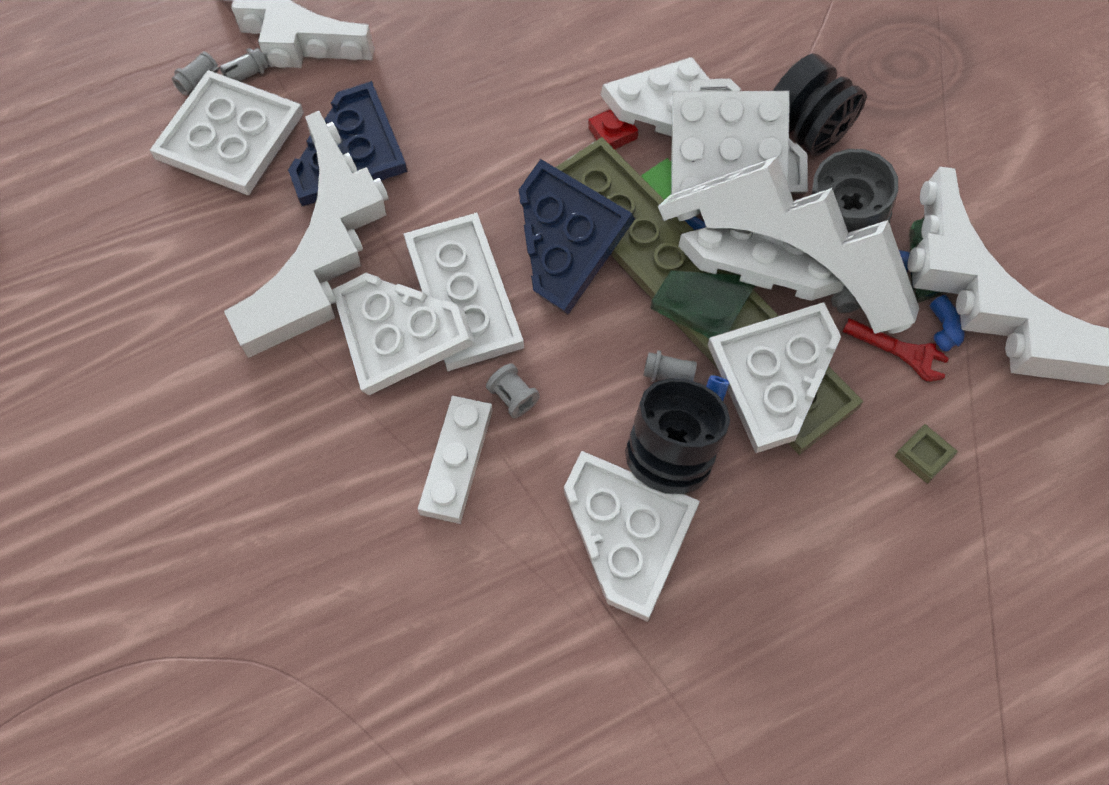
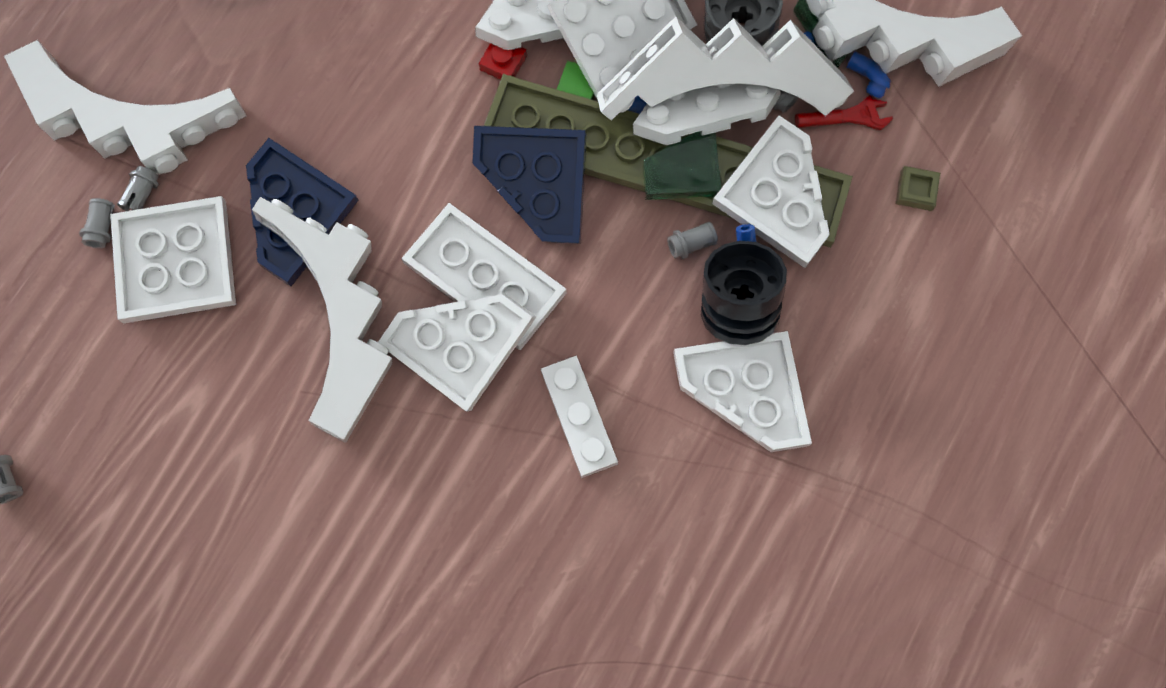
camera: 35 degrees left, 10 degrees up
light grey bush [486,364,539,418] -> none

